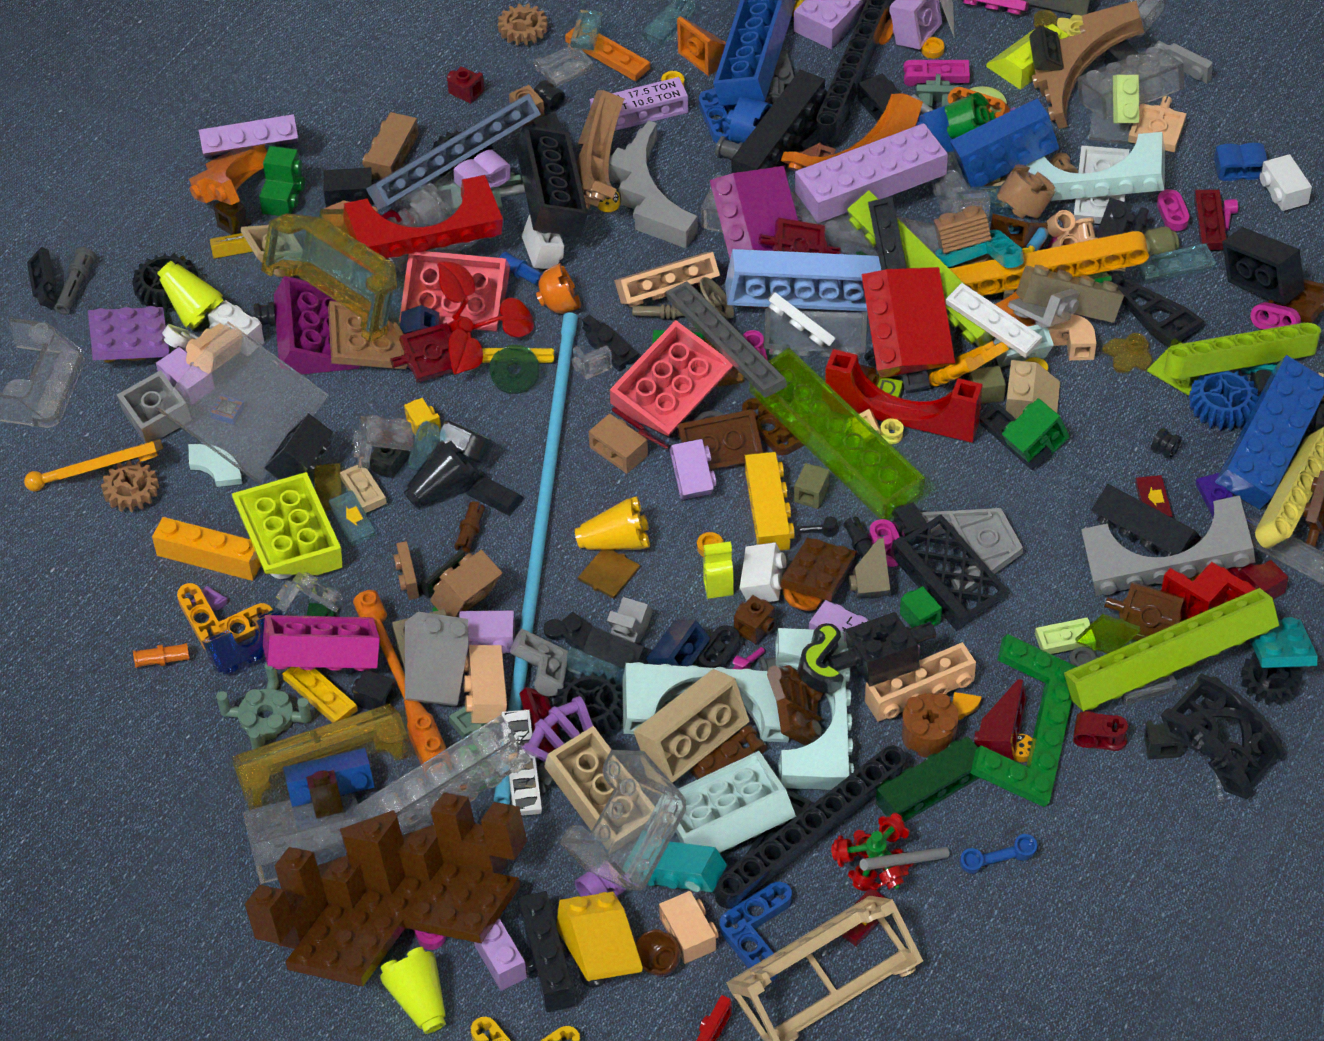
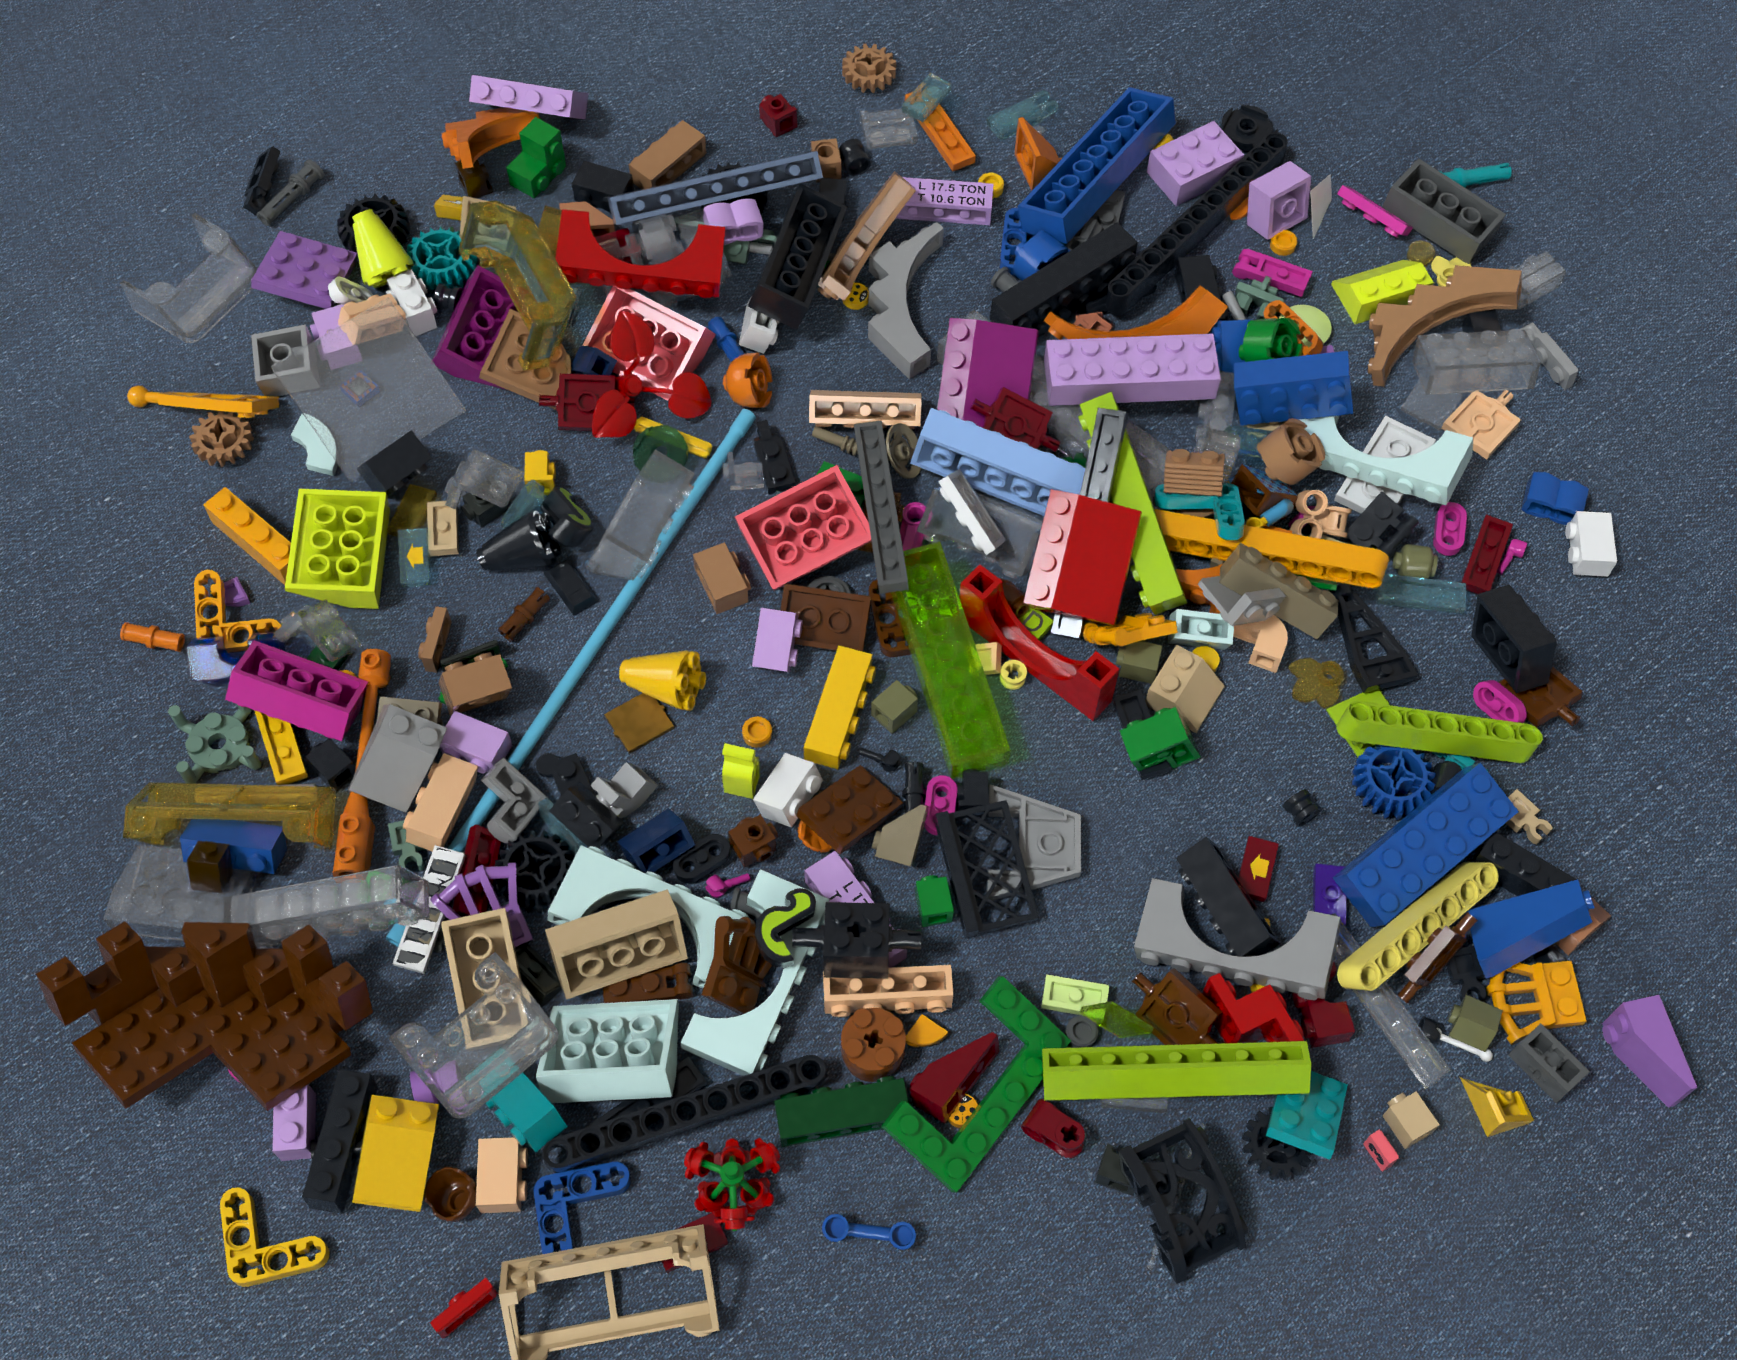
camera: 20 degrees right, 10 degrees up
neon yellow cone [380,947,446,1034] -> none
dark red piece [612,407,669,449] -> none
light grey bar [860,847,949,871] -> none
white tile [946,283,1042,358] -> none
pearl dark grey slope [1029,25,1063,70] -> none
medium nougat bush [1049,153,1078,173] -> none
yellowish green plate [1113,75,1139,123] -> none
none -> teal gear [407,226,478,292]
none -> clear windscreen [585,449,695,580]

